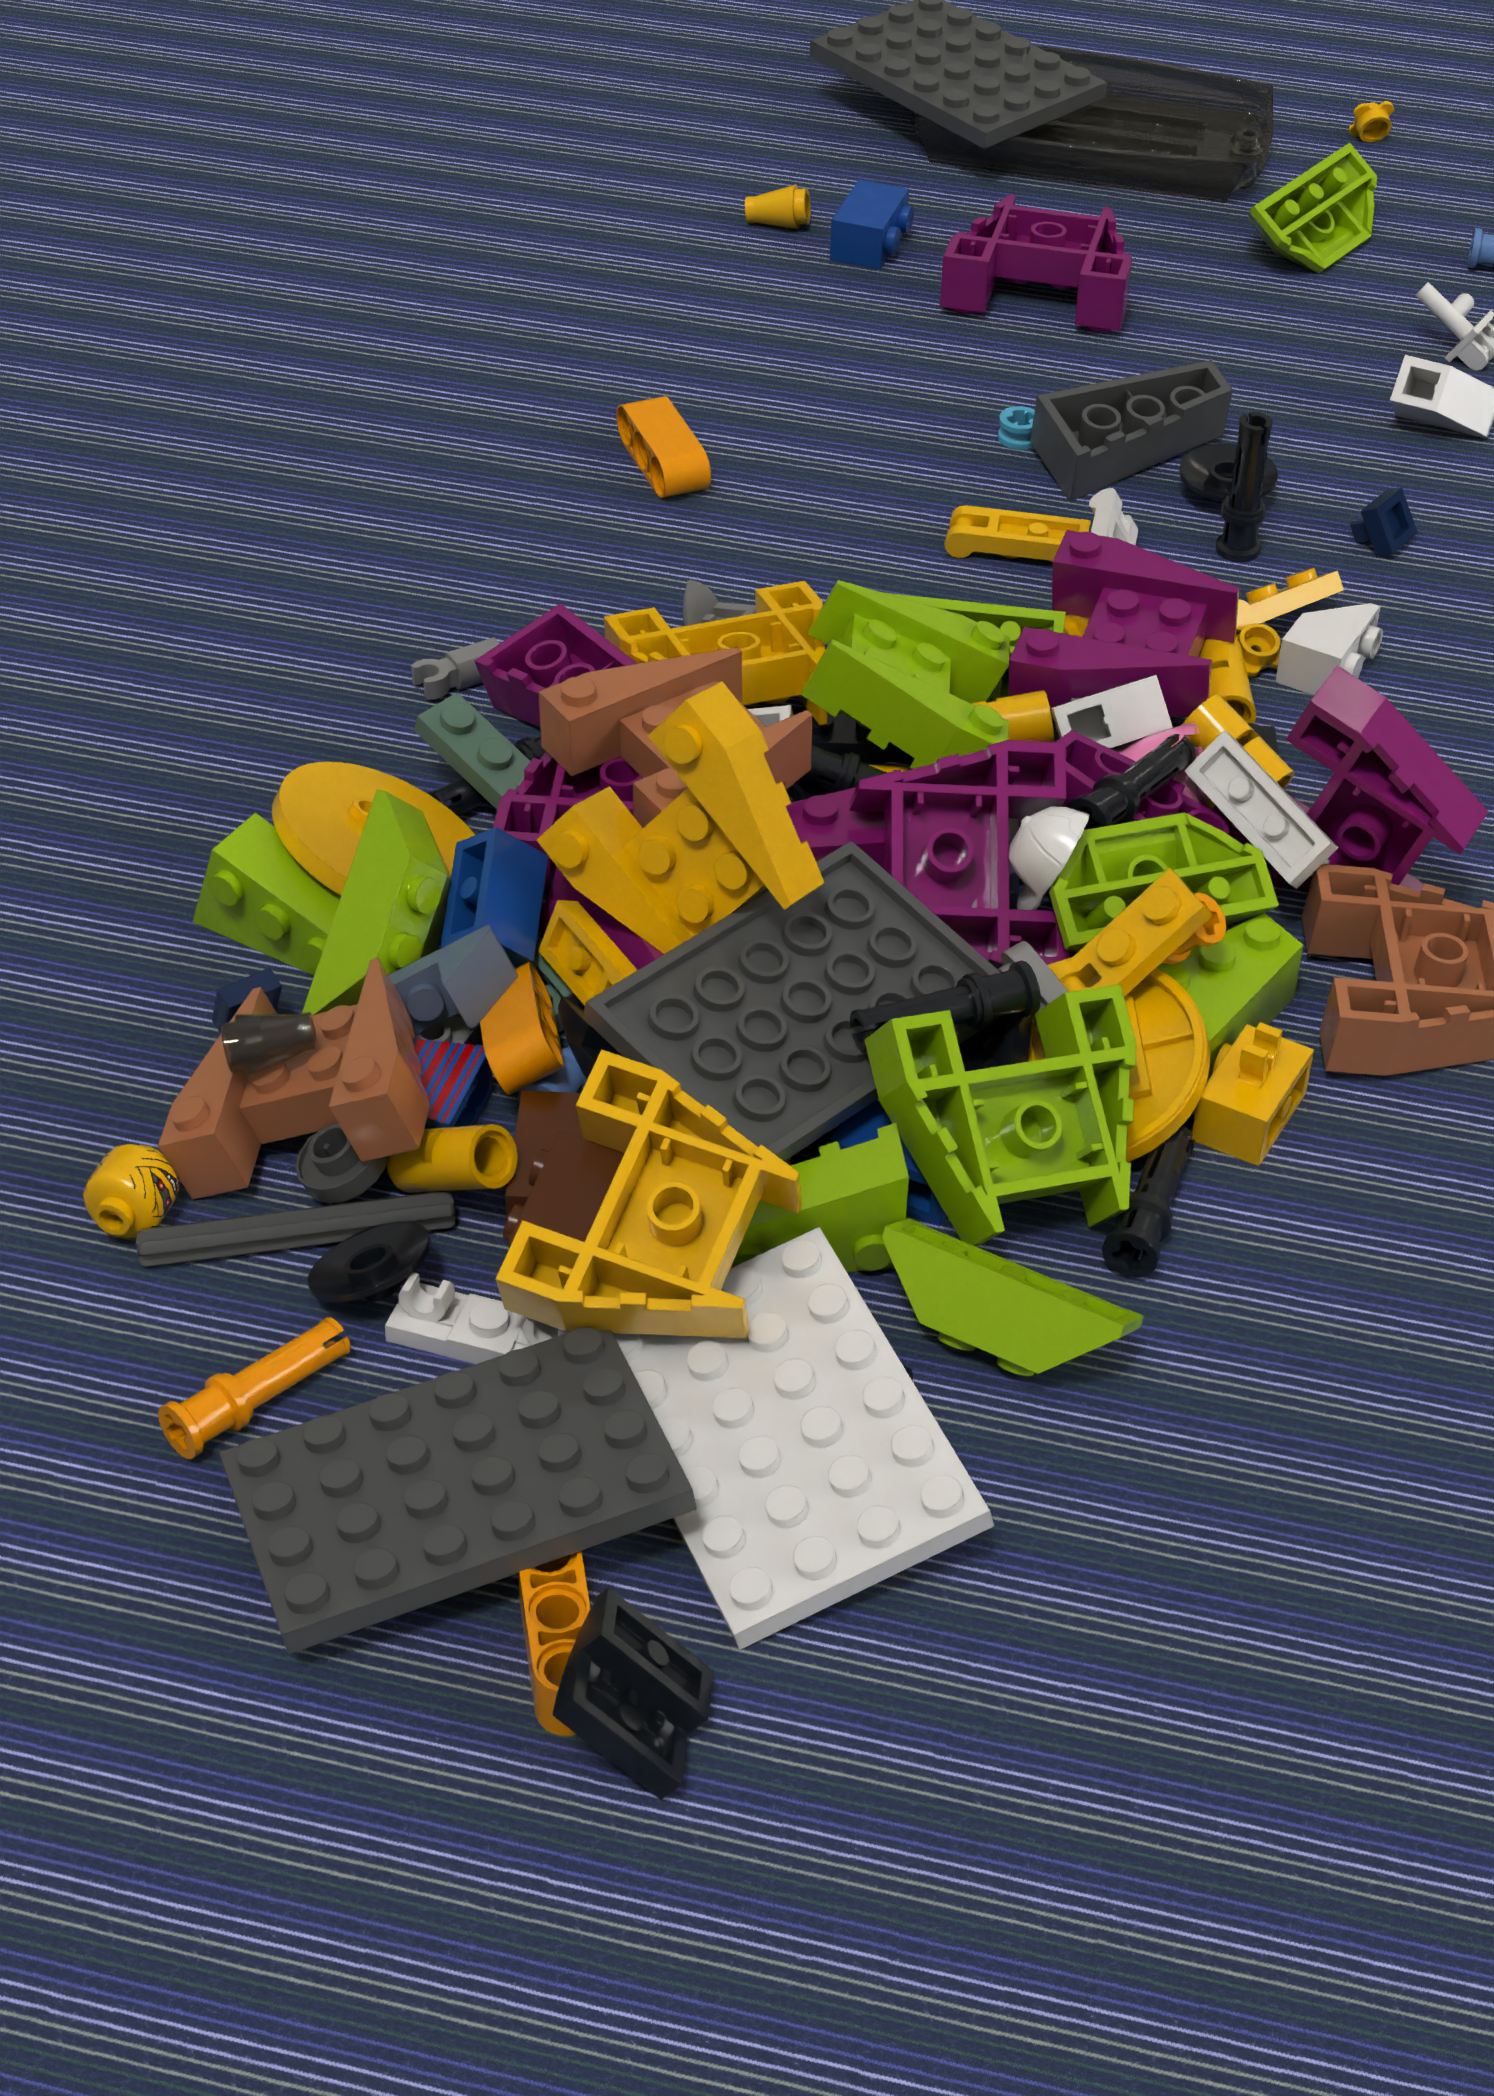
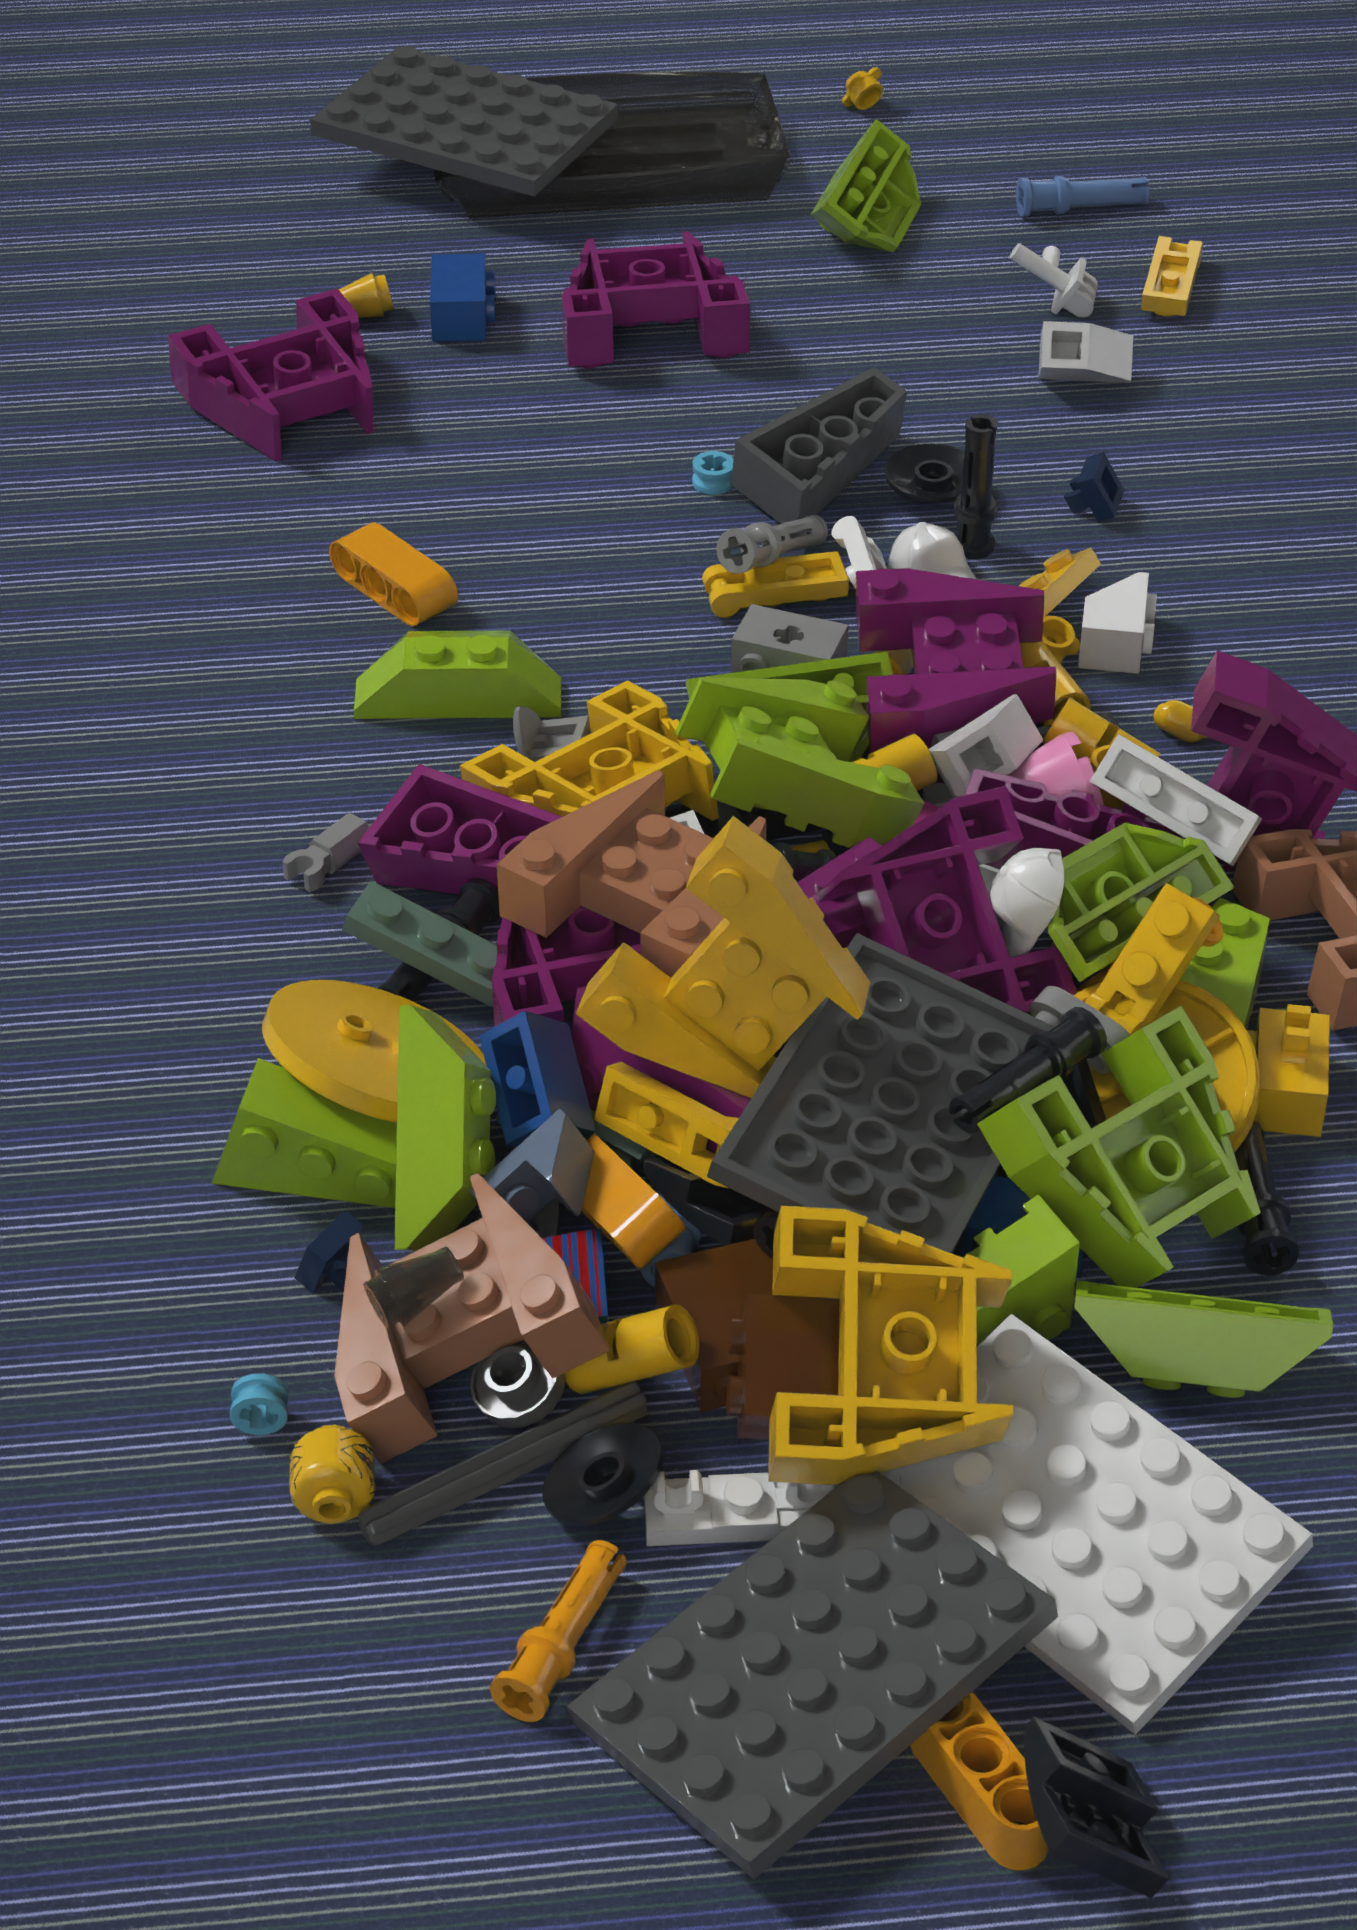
camera: 20 degrees left, 0 degrees up
black pin [1066,734,1196,830] -> none
none -> magenta wedge [168,288,374,461]
none -> medium azure bush [230,1373,289,1435]
none -> lime wedge [354,630,562,719]
none -> light grey pin [716,515,828,574]
none -> light grey brick [731,604,848,673]
none -> white piece [887,522,976,579]

